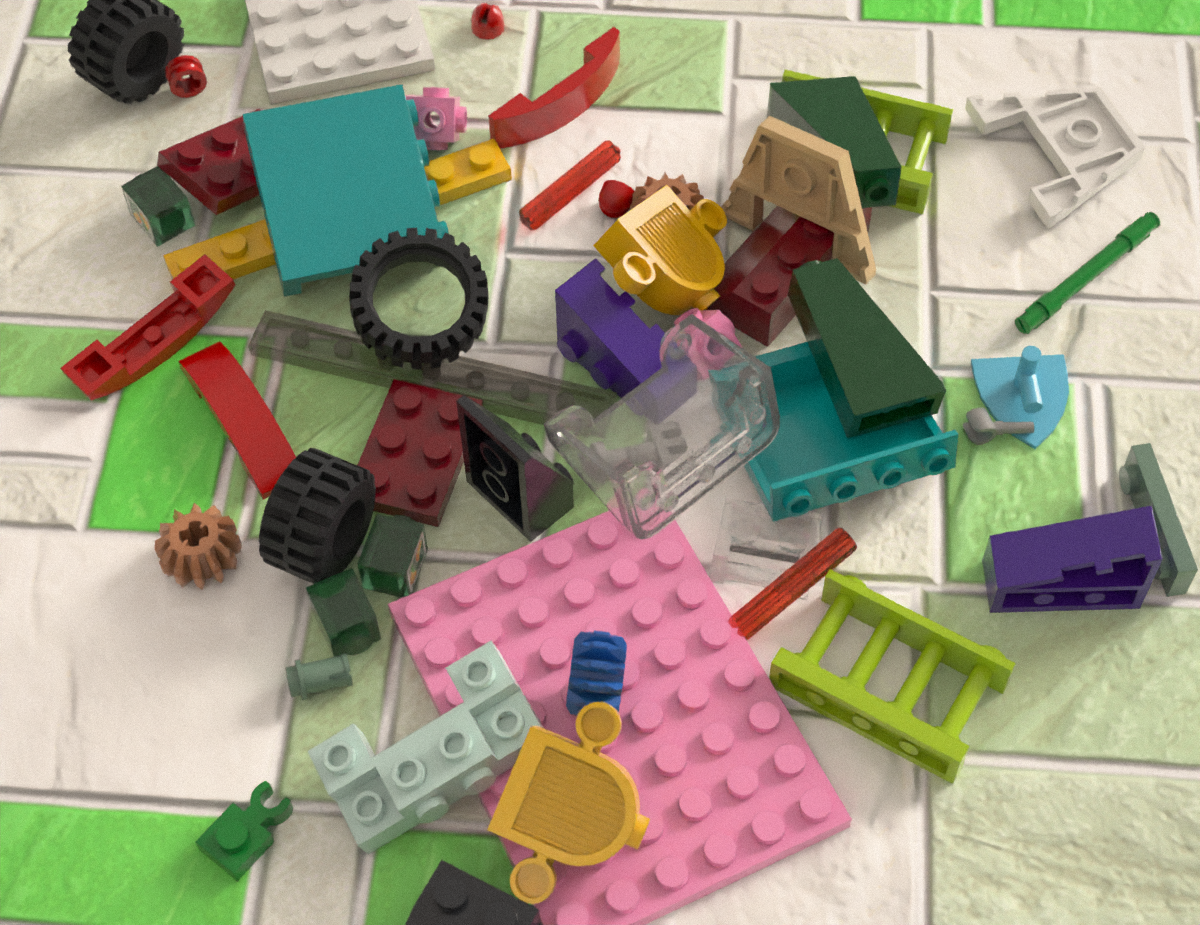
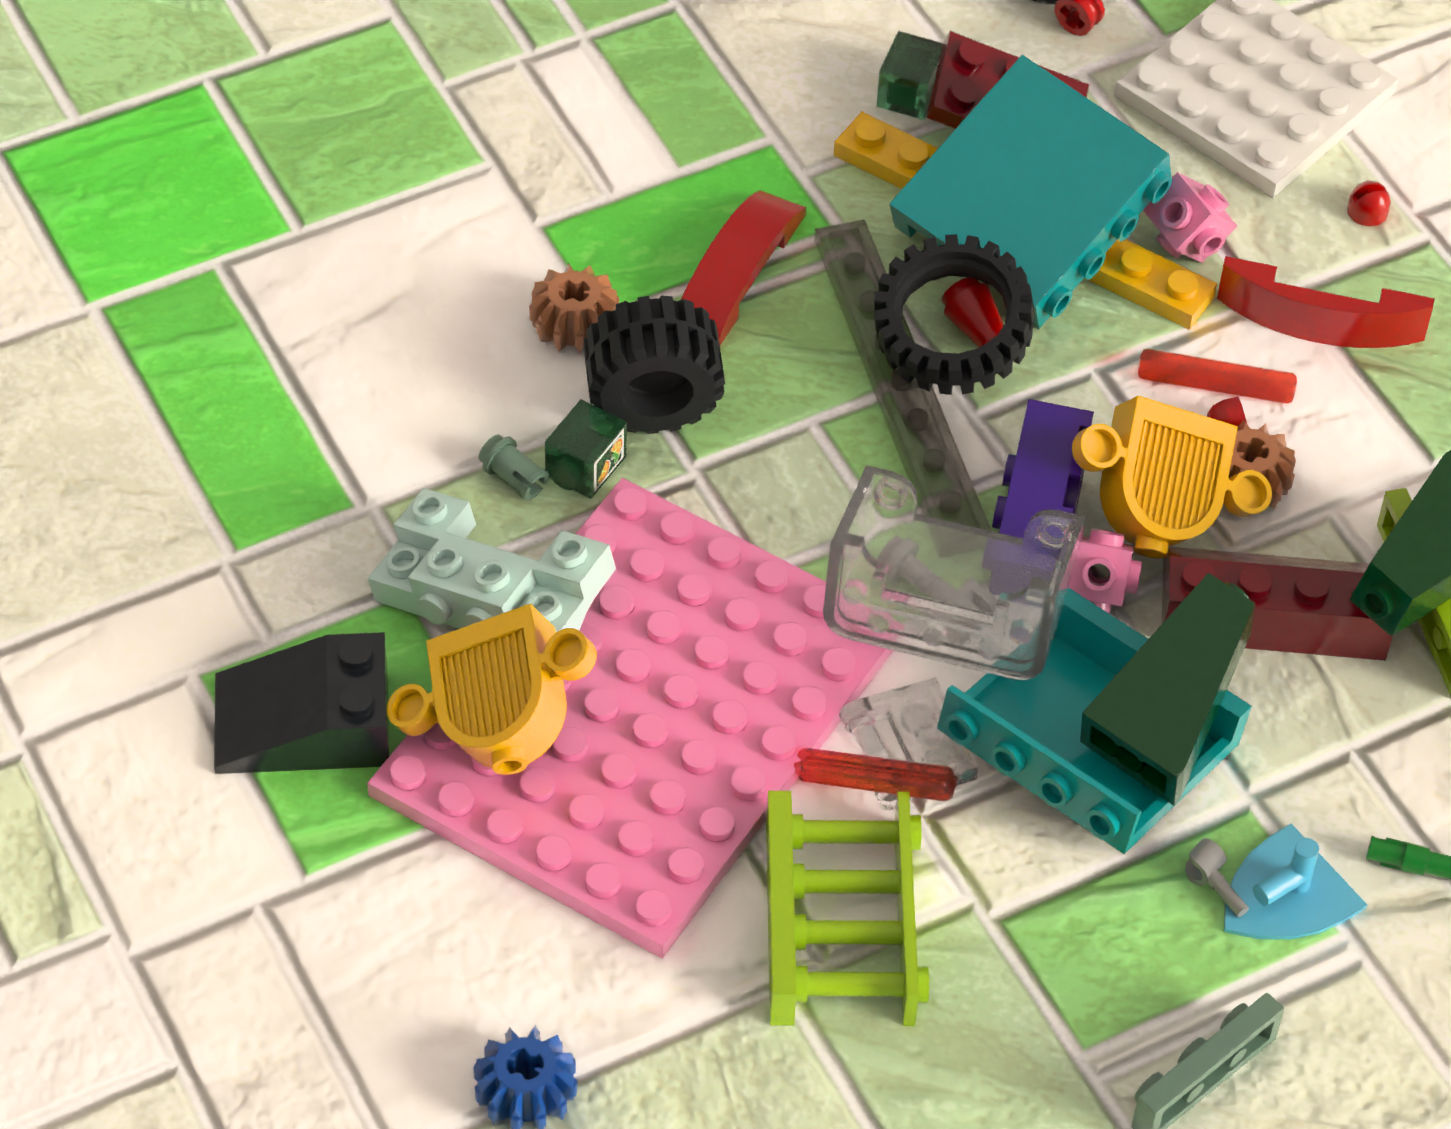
camera: 55 degrees right, 5 degrees down
red slope [60,254,235,400] -> none
green plate [195,781,293,882] -> none
dark red plate [357,379,484,527] -> none
clear green brick [357,513,428,598] -> none
black slope [456,395,574,542] -> none
blue gear [566,630,627,715] -> none
tan wing [721,116,876,285] -> none
dark purple wedge [982,505,1163,613] -> none
none -> red cone [941,277,1004,348]

